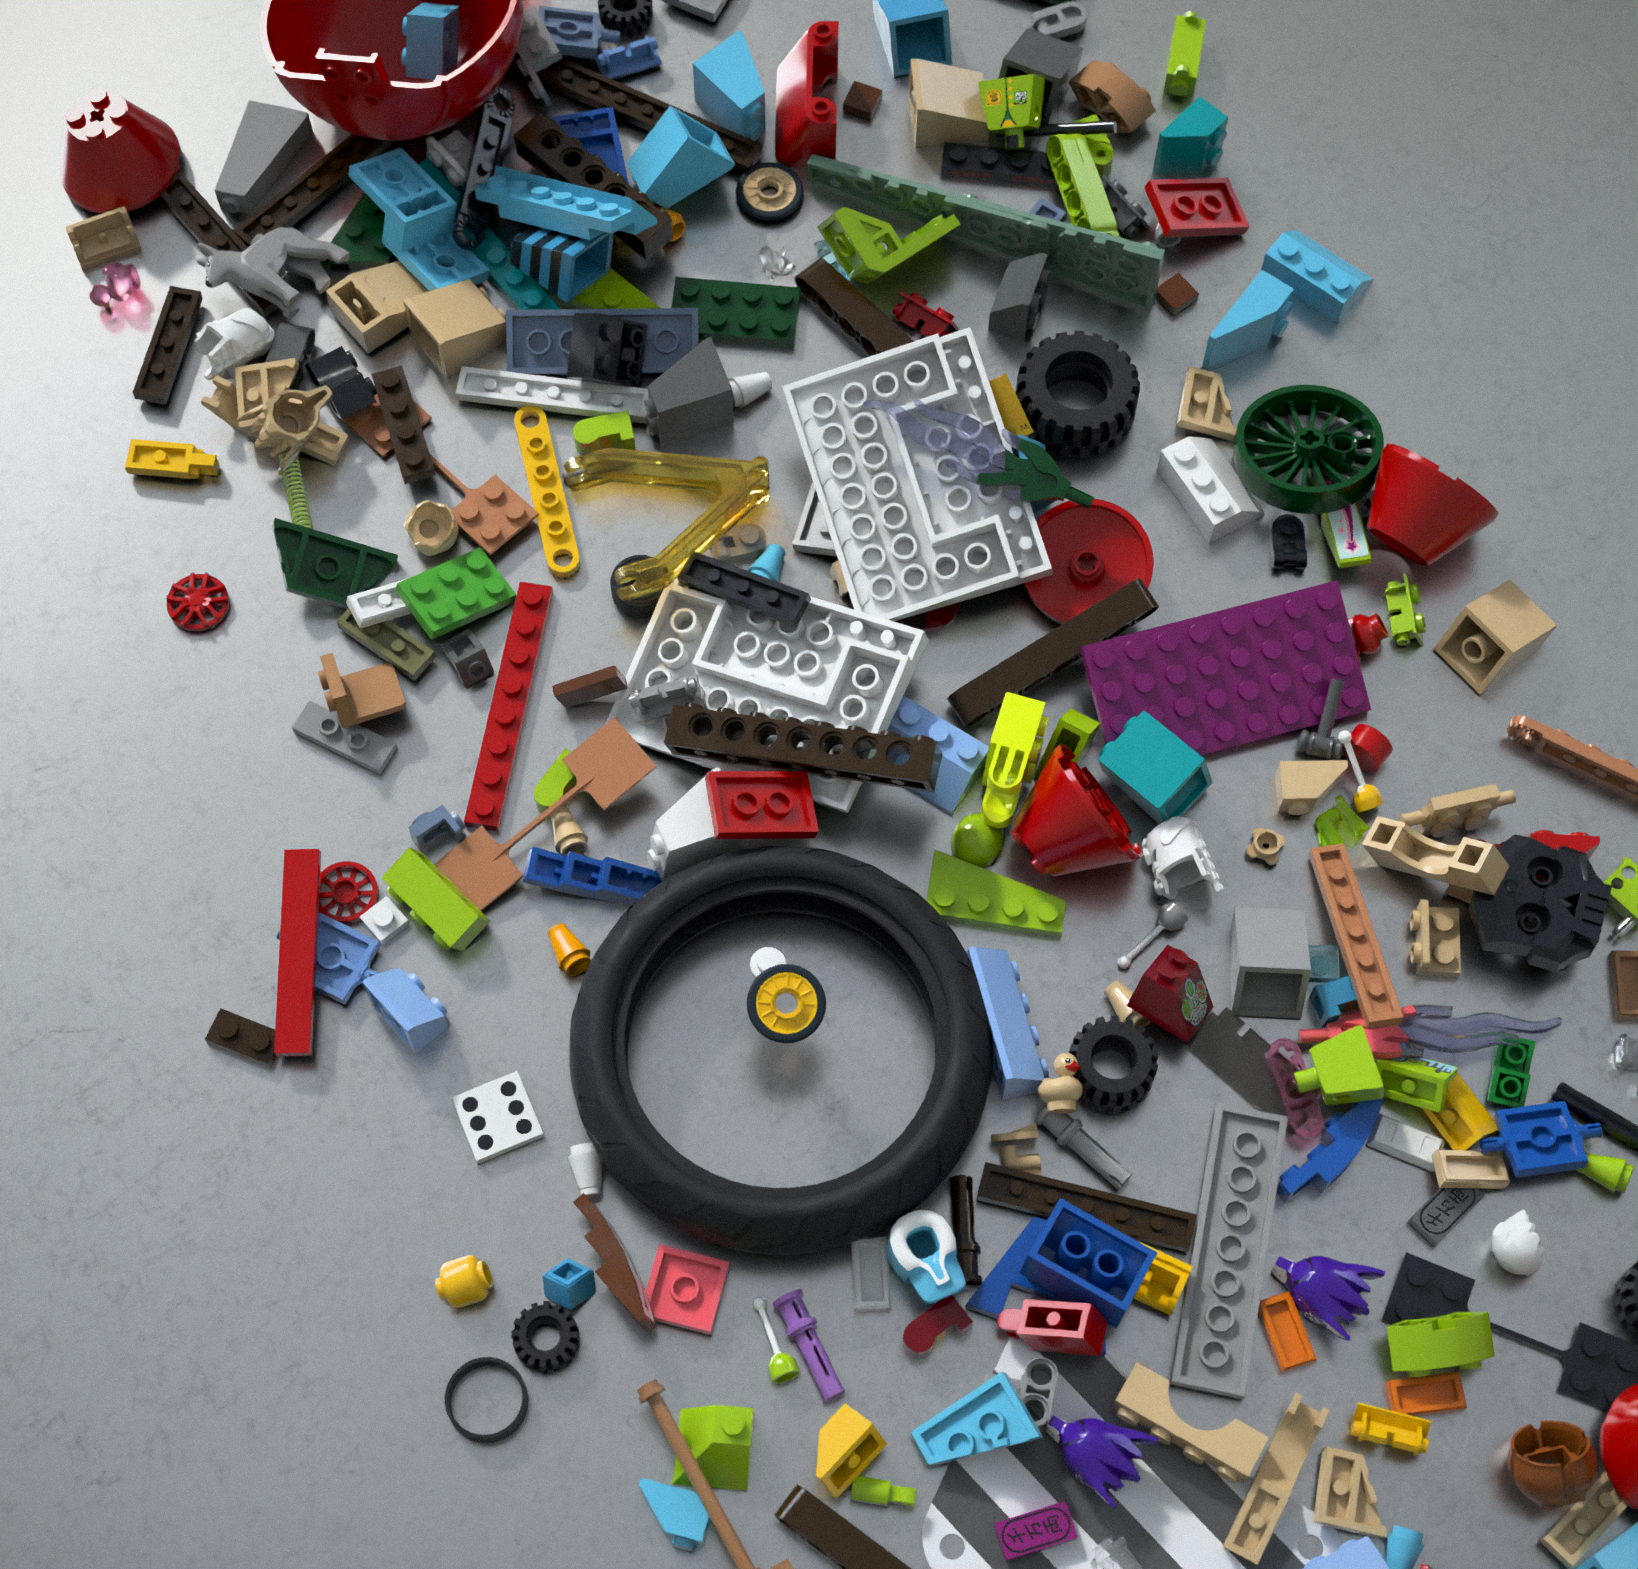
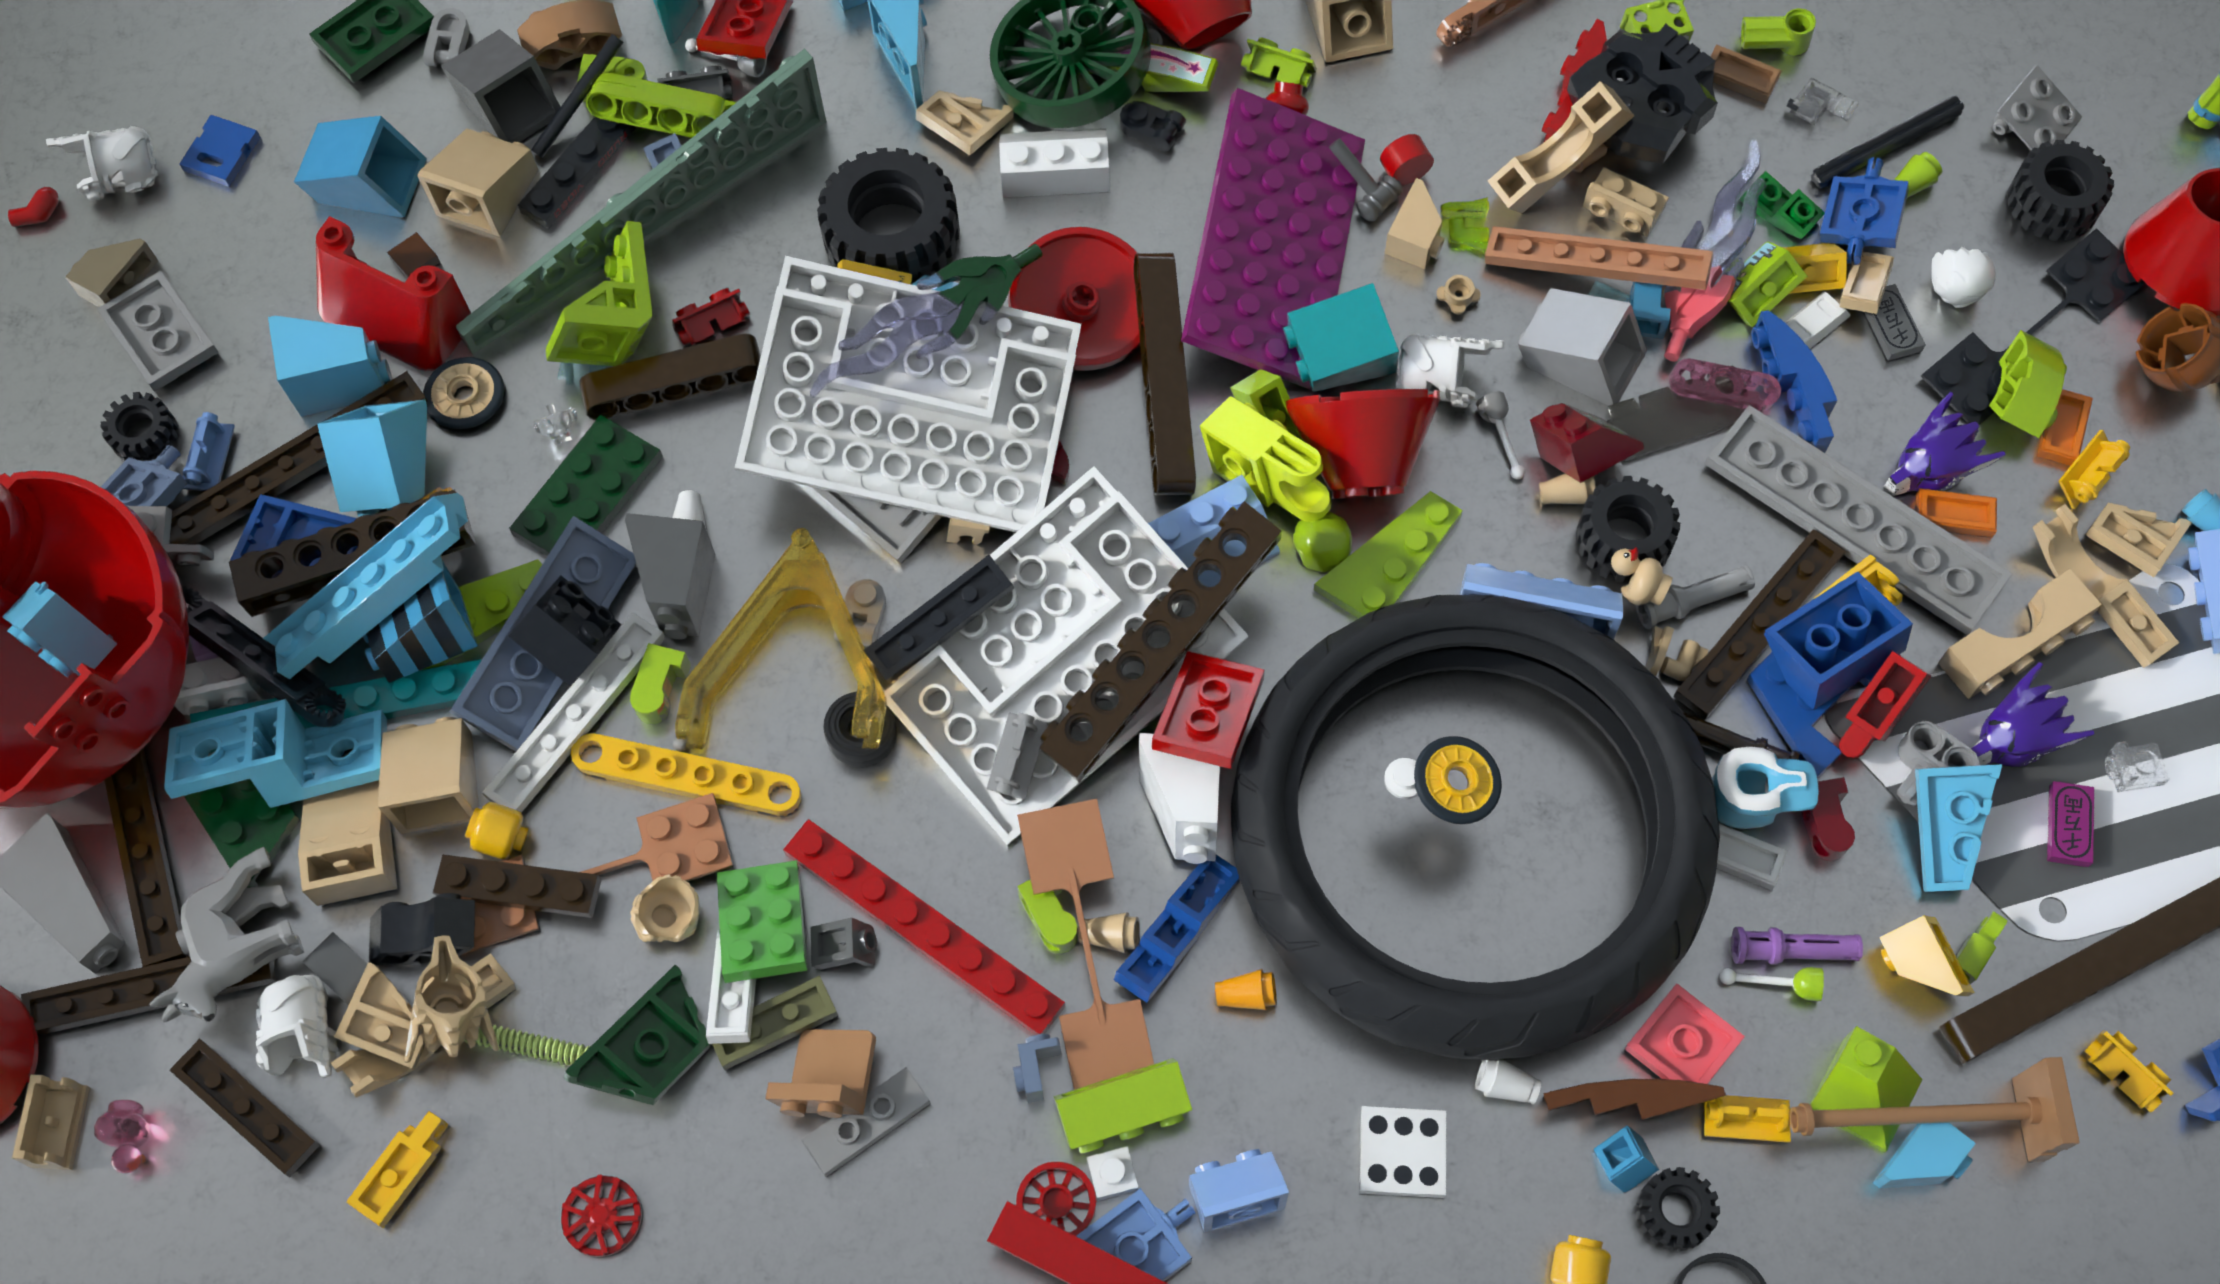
camera: 60 degrees left, 0 degrees up
reddish brown tile [552,665,628,709] -> none
medium azure cone [747,544,786,582] -> none
lime torso [978,74,1045,150] -> none
dark grey slope [988,253,1051,340] -> none
reddish brown tile [1156,272,1199,316] -> none
lime torso [1293,1024,1384,1105] -> none
hinge [1338,730,1384,812] -> none
tan plate [1399,783,1516,837] -> none
none -> yellow head [465,802,529,860]
none -> yellow hinge [1704,1095,1791,1143]

